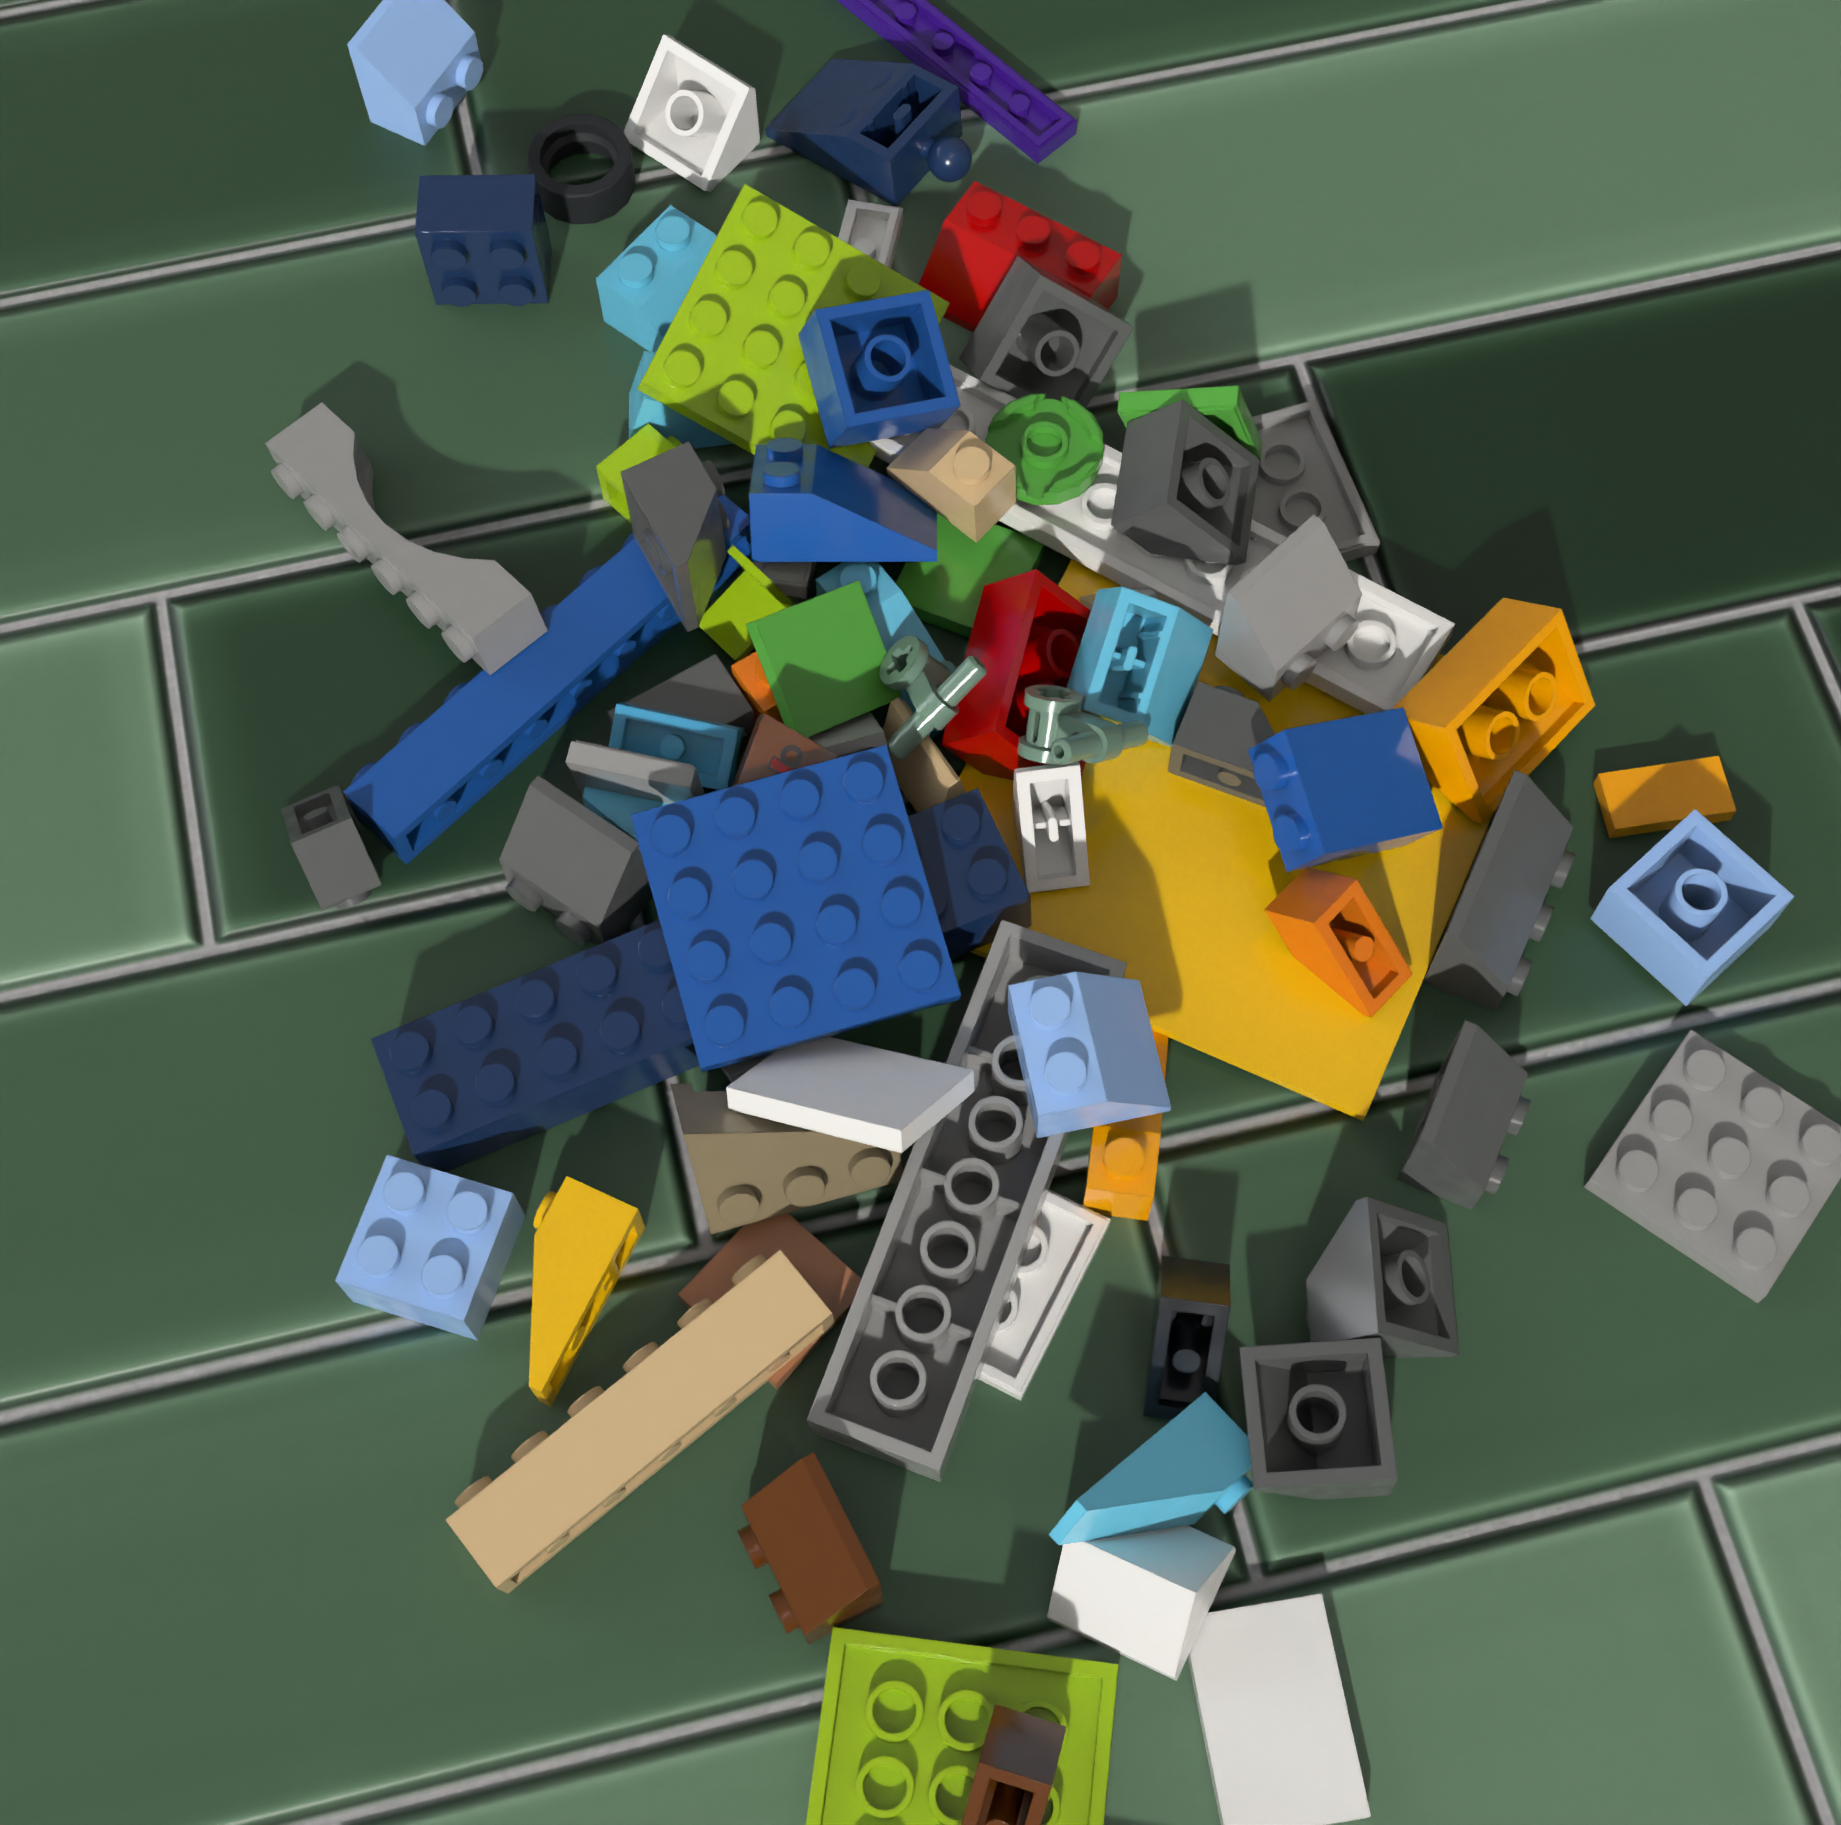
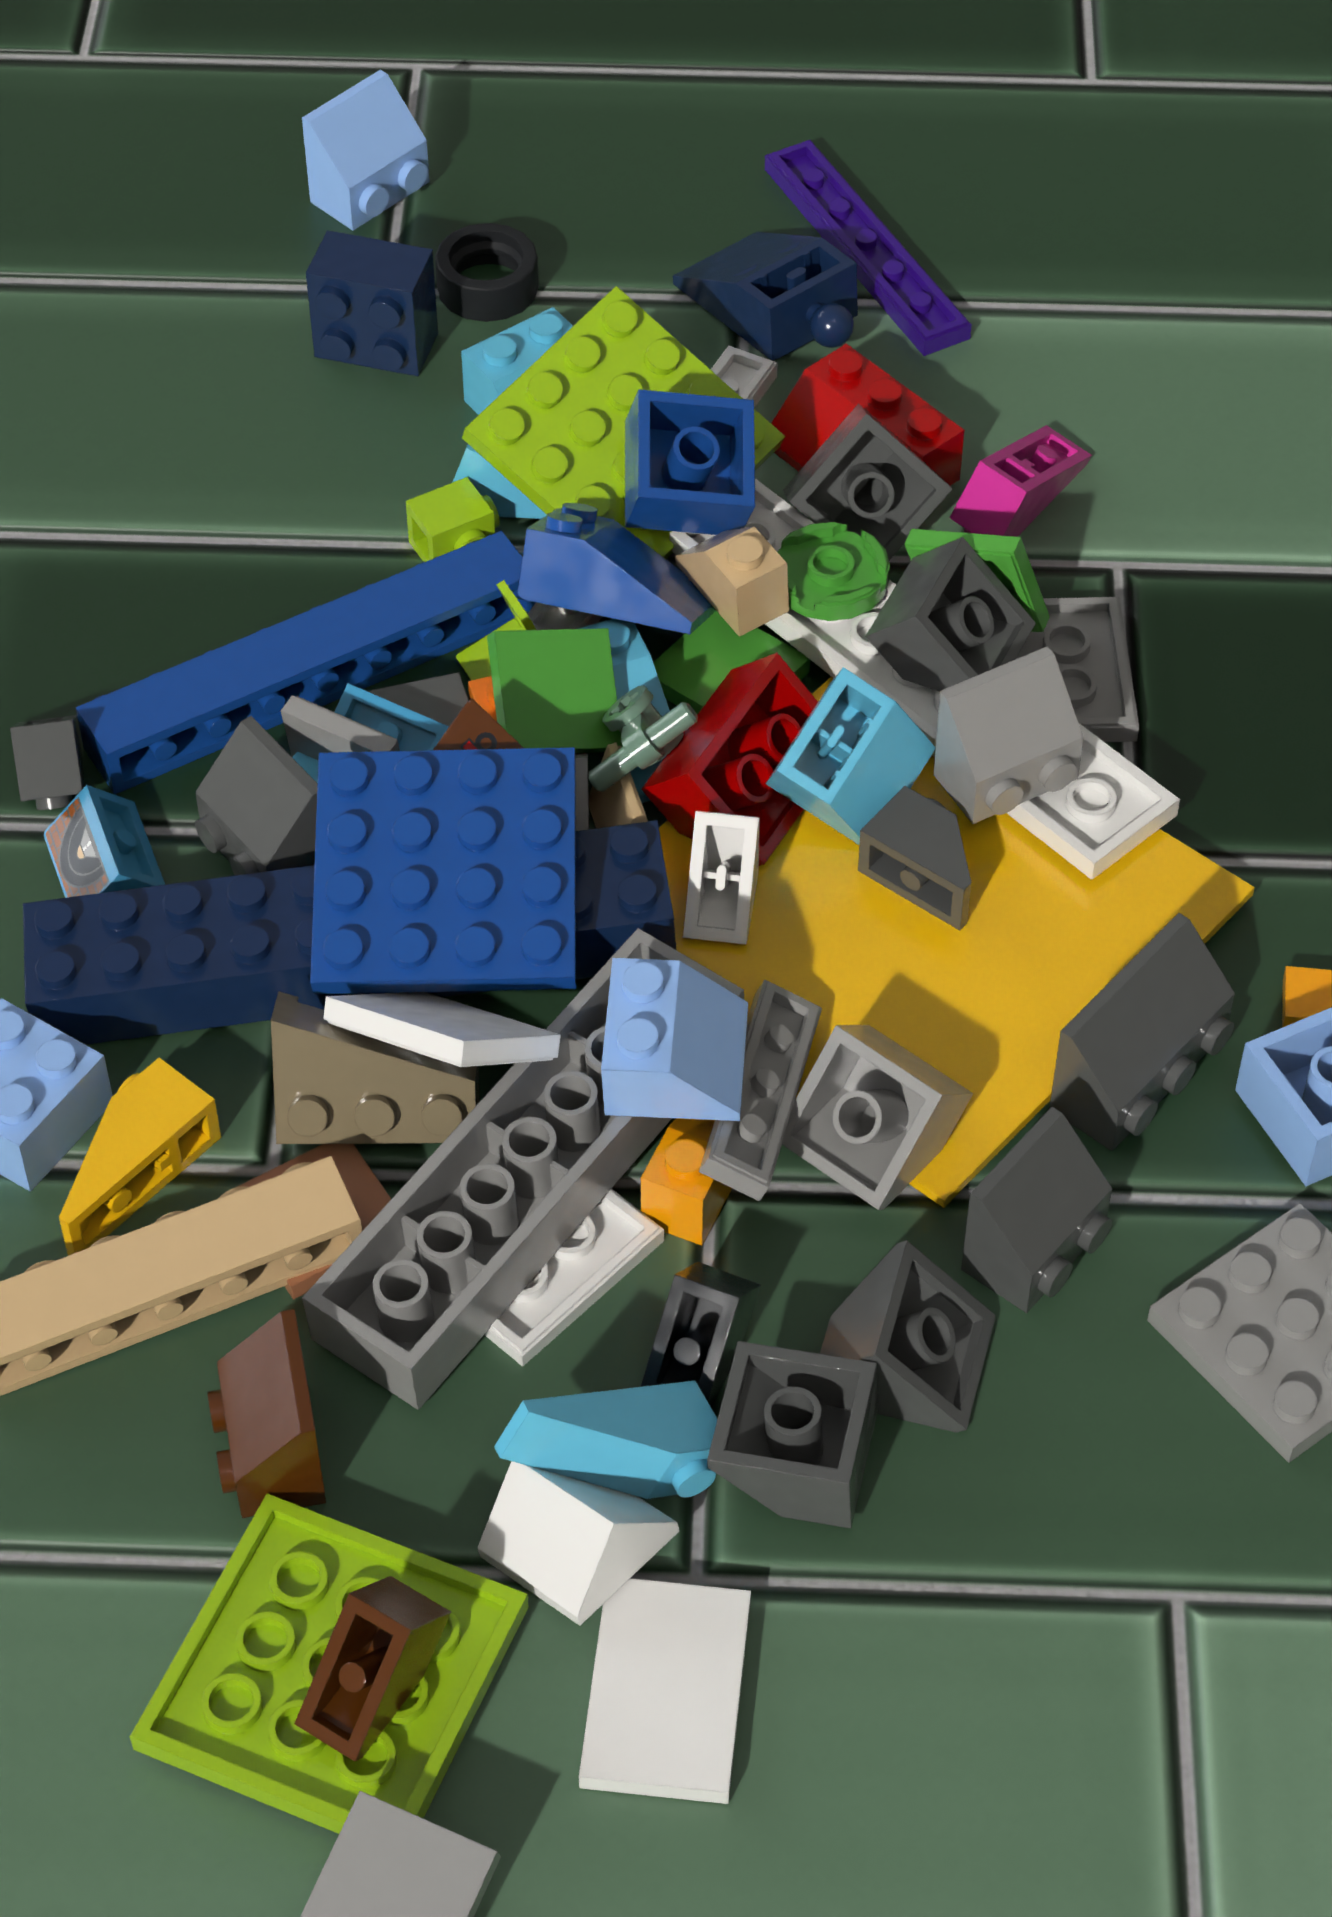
camera: 15 degrees right, 15 degrees down
light grey arch [265,402,548,675] -> none
dark grey slope [621,442,730,632] -> none
white slope [624,34,760,192] -> none
sand green piece [1017,685,1148,765] -> none
blue brick [1248,707,1443,872] -> none
orange slope [1264,867,1413,1018] -> none
light orange slope [1392,597,1595,824] -> none
none -> dark azure panel [44,785,165,898]
none -> light grey tile [699,980,822,1201]
none -> light grey slope [782,1025,973,1210]
none -> dark pink slope [949,425,1092,537]

